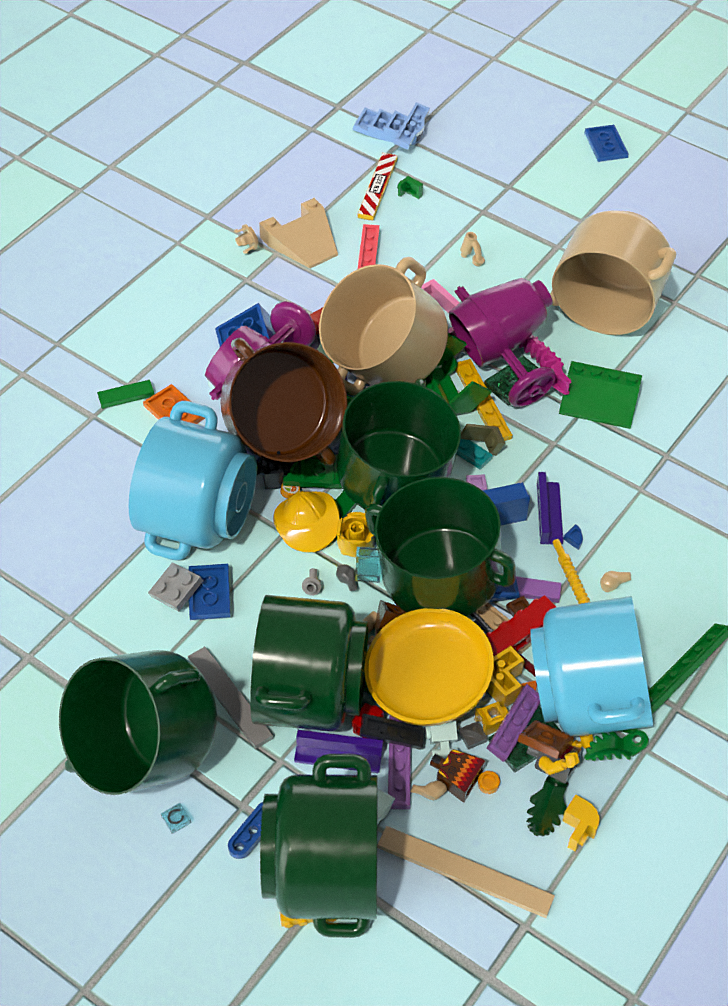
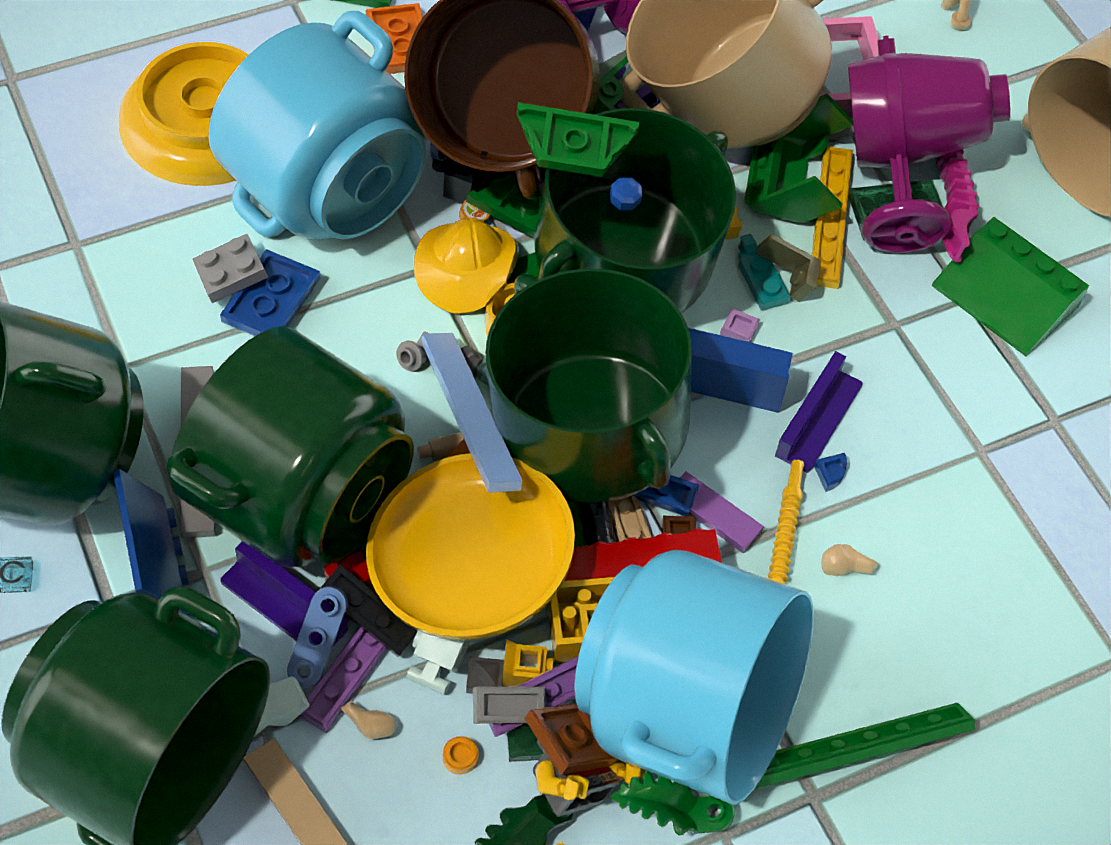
camera: 25 degrees right, 5 degrees up
torso [430,749,485,802] -> none
none -> blue slope [113,469,190,617]
none -> yellow dish [119,42,248,186]
none -> medium blue plate [287,586,348,688]
none -> light blue tile [422,333,523,493]
none -> light grey tile [473,686,545,724]
none -> green wing [516,102,640,177]
none -> blue tile [610,178,642,210]

